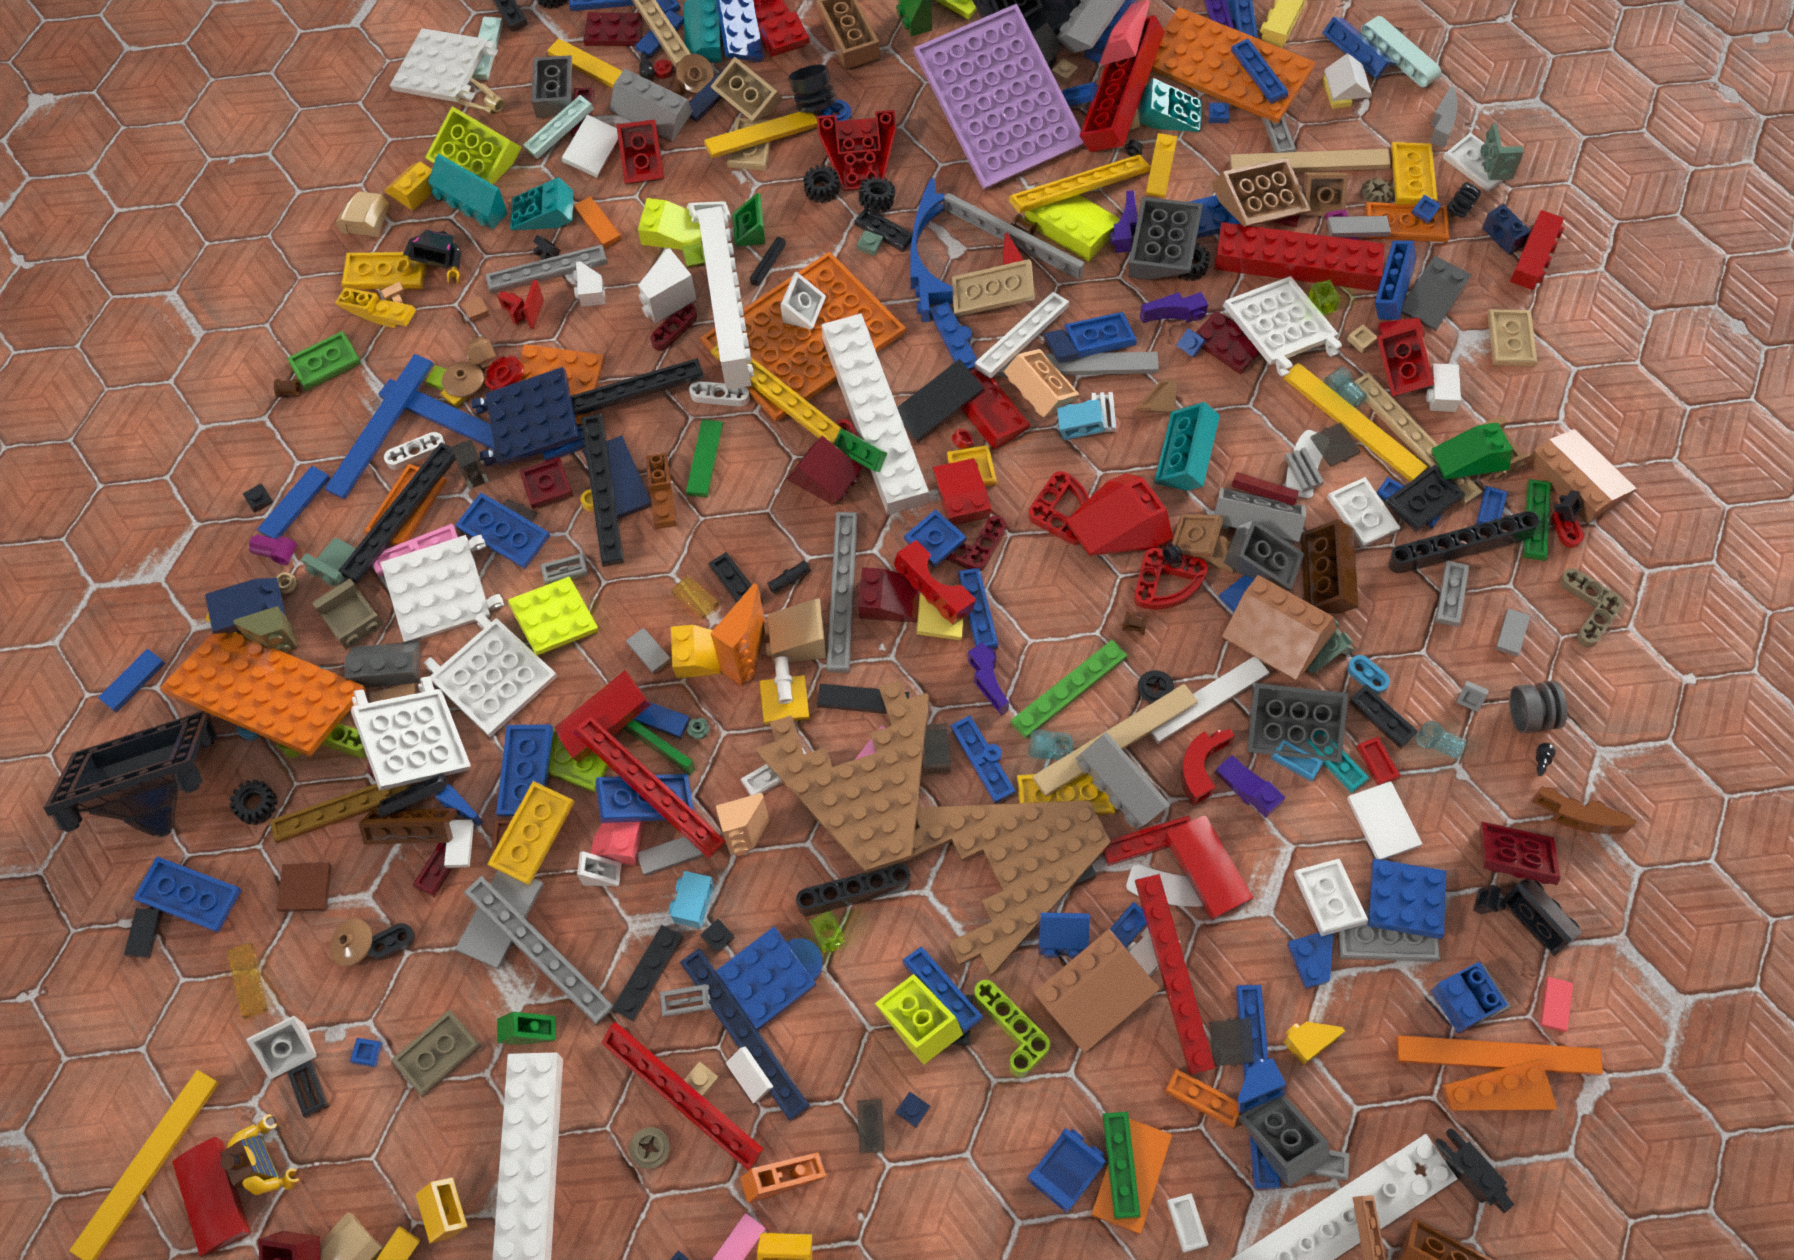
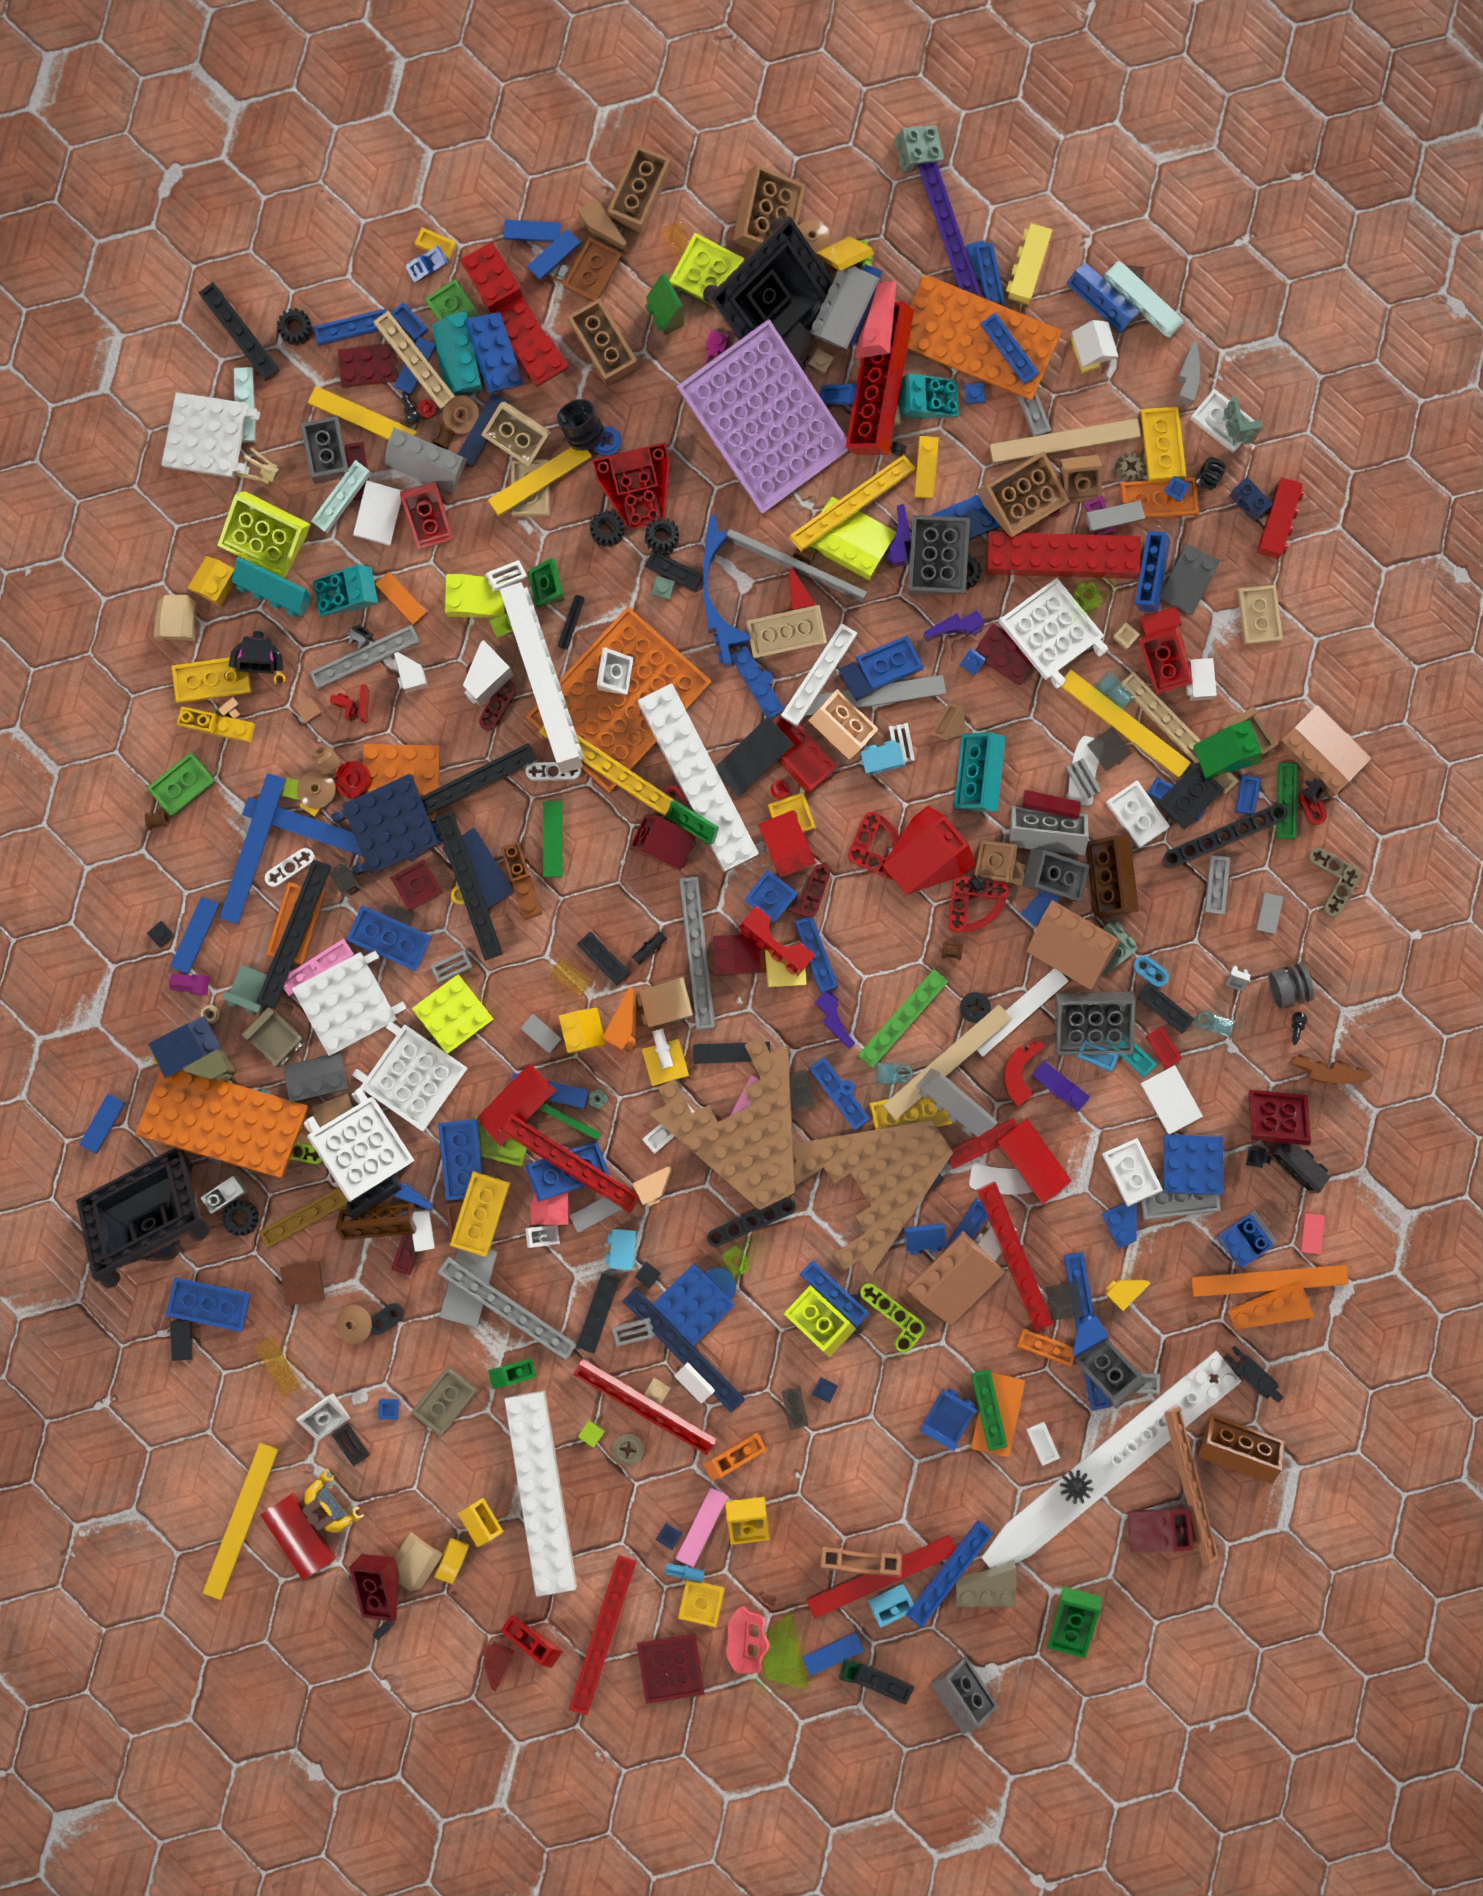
camera: 10 degrees left, 20 degrees up
none -> white slope [201,1176,248,1214]
none -> lime tile [578,1420,605,1448]

